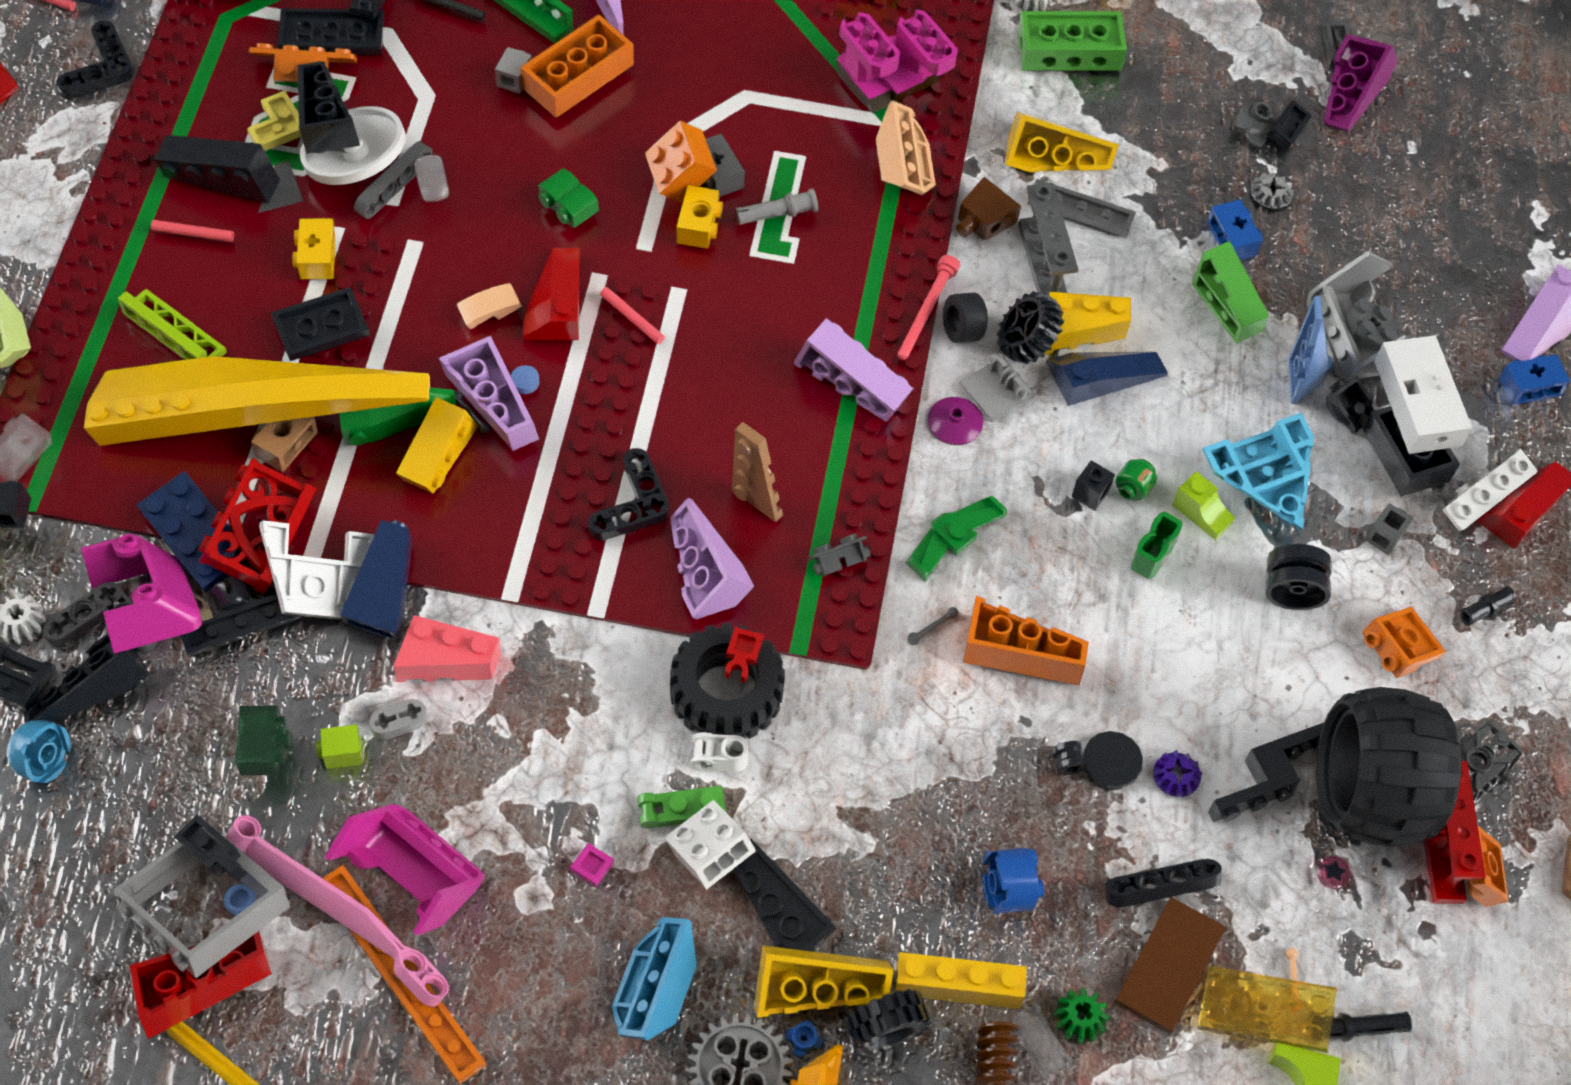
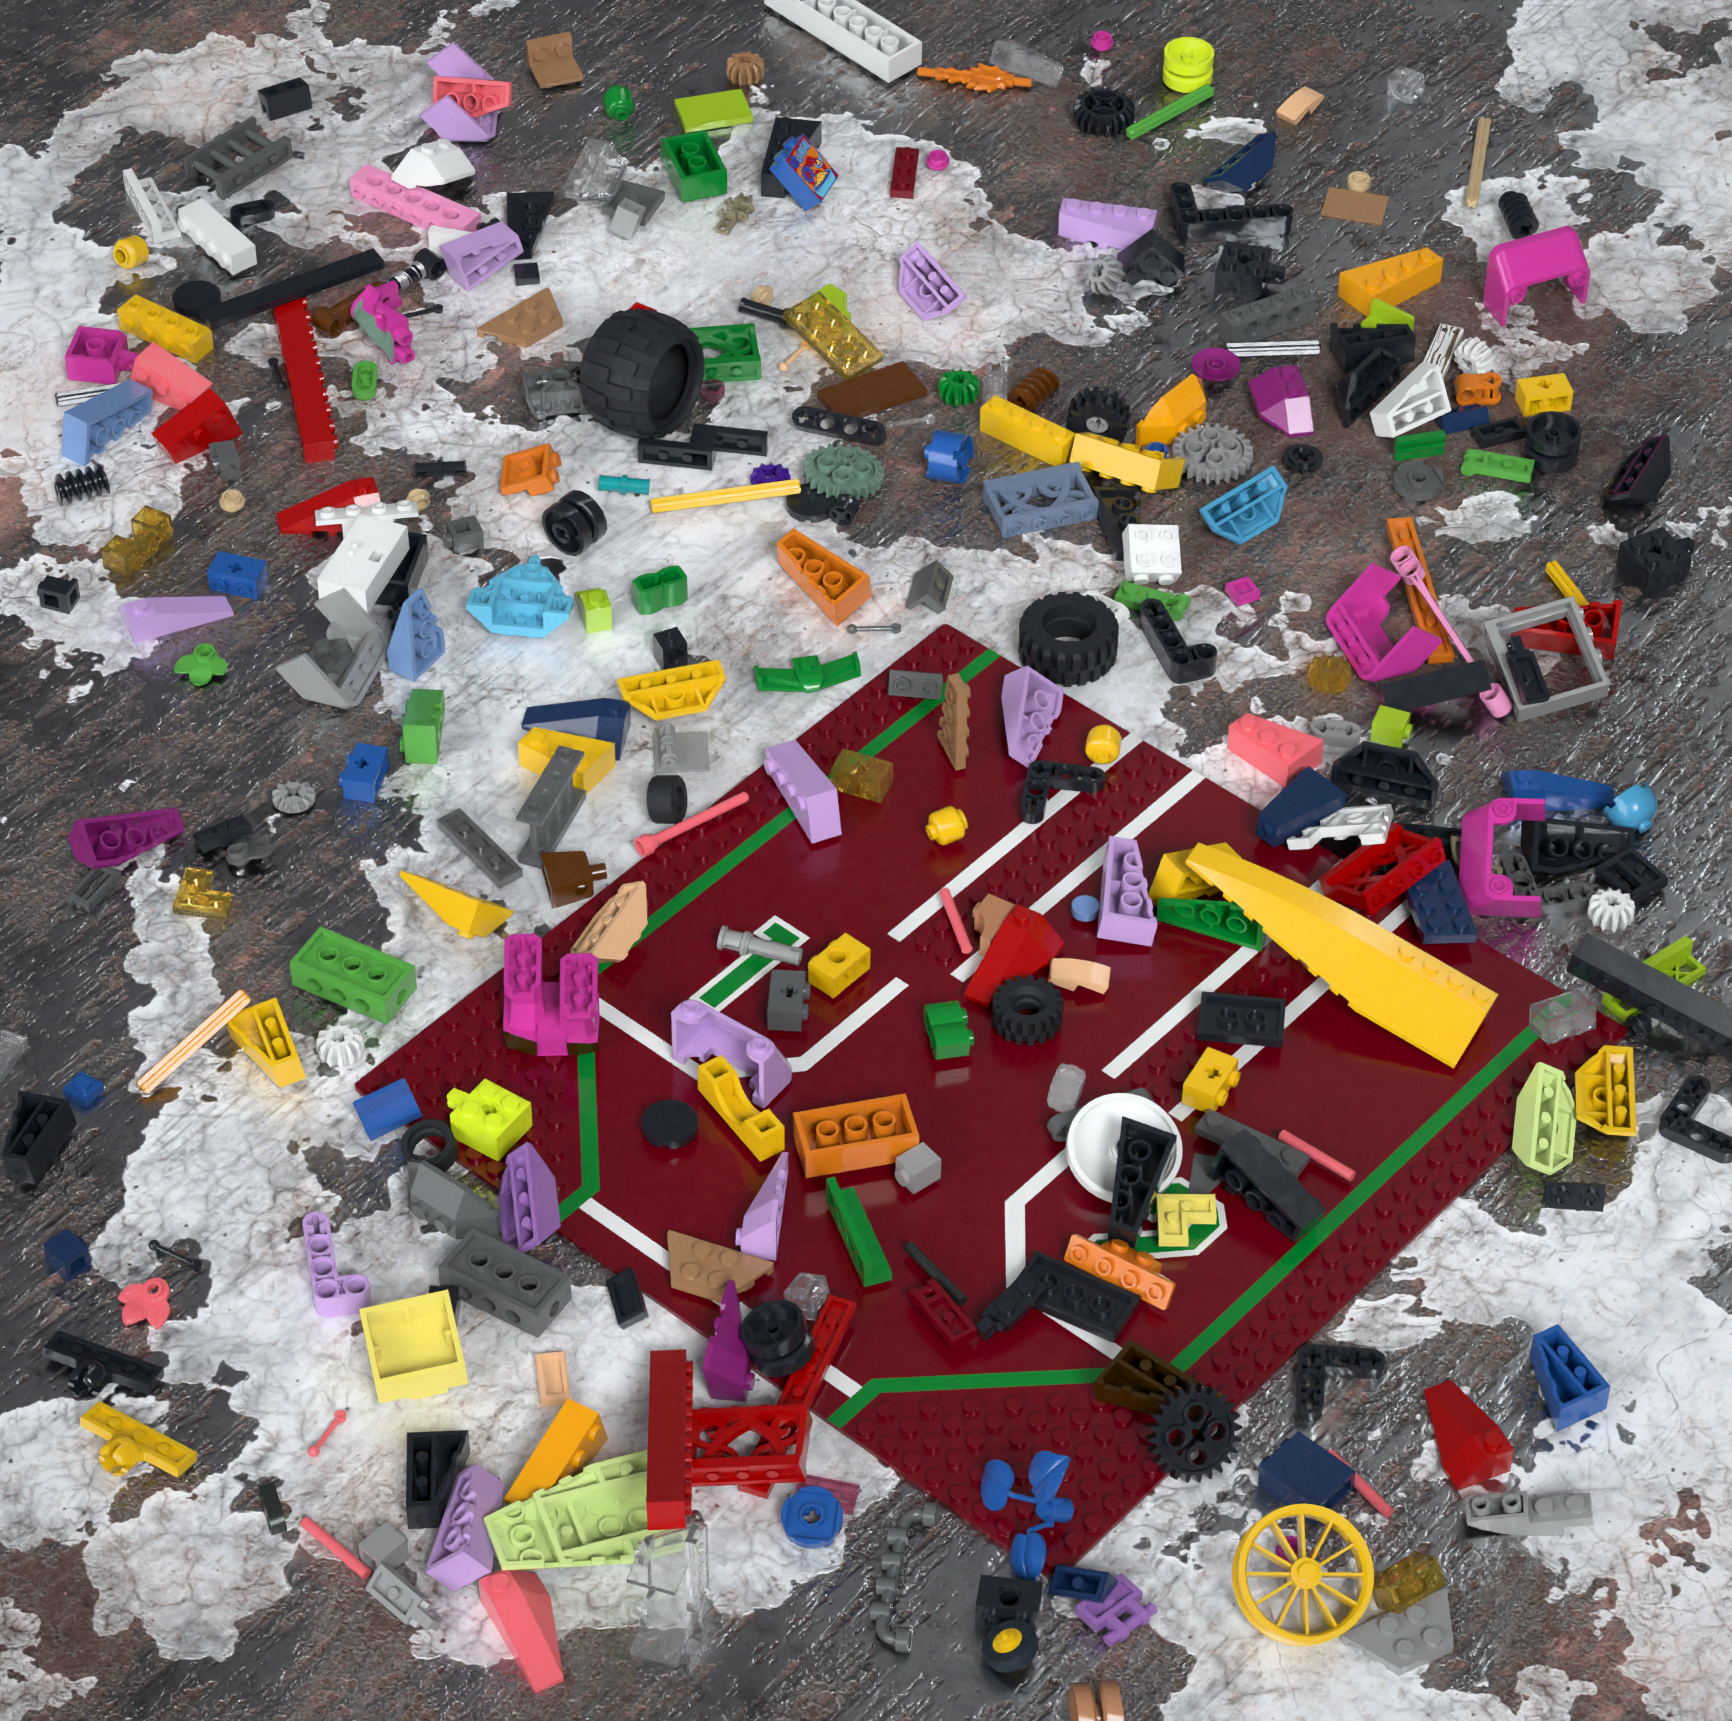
camera: 145 degrees left, 15 degrees down
lime fence [118,289,227,360] -> none
clear green brick [236,705,291,776] -> none
orange brick [645,121,717,202] -> none
red plate [725,627,764,683] -> none
magenta dish [928,397,983,445] -> none
black gear [996,291,1065,365] -> none
green head [1115,459,1157,501] -> none
none -> clear yellow plate [173,867,234,920]
none -> bright green plate [174,643,227,686]
none -> tan plate [406,488,430,511]
none -> teal pin [598,474,650,495]
none -> yellow wedge [617,660,726,721]
none -> black tile [642,1100,698,1149]
none -> yellow axle [651,479,801,513]
none -> lavender windscreen [671,1000,792,1109]
none -> green fence [689,323,761,384]
none -> yellow arch [697,1055,785,1162]
none -> tan plate [751,285,773,305]
none -> sand green gear [802,443,884,501]
none -> clear yellow brick [831,749,893,803]
none -> dark grey panel [906,560,954,614]
none -> yellow head [925,806,968,846]
none -> nougat arch [972,893,1015,957]
none -> sand blue fence [982,461,1099,538]
none -> black tyre [992,975,1063,1046]
none -> yellow head [1085,725,1122,764]
none -> black beam [1139,598,1217,684]
none -> dark grey plate [1194,1109,1310,1178]
none -> clear yellow gear [1307,653,1352,696]
none -> black wedge [1330,741,1439,806]
none -> black brick [1381,659,1492,711]
none -> blue wedge [1502,770,1616,811]

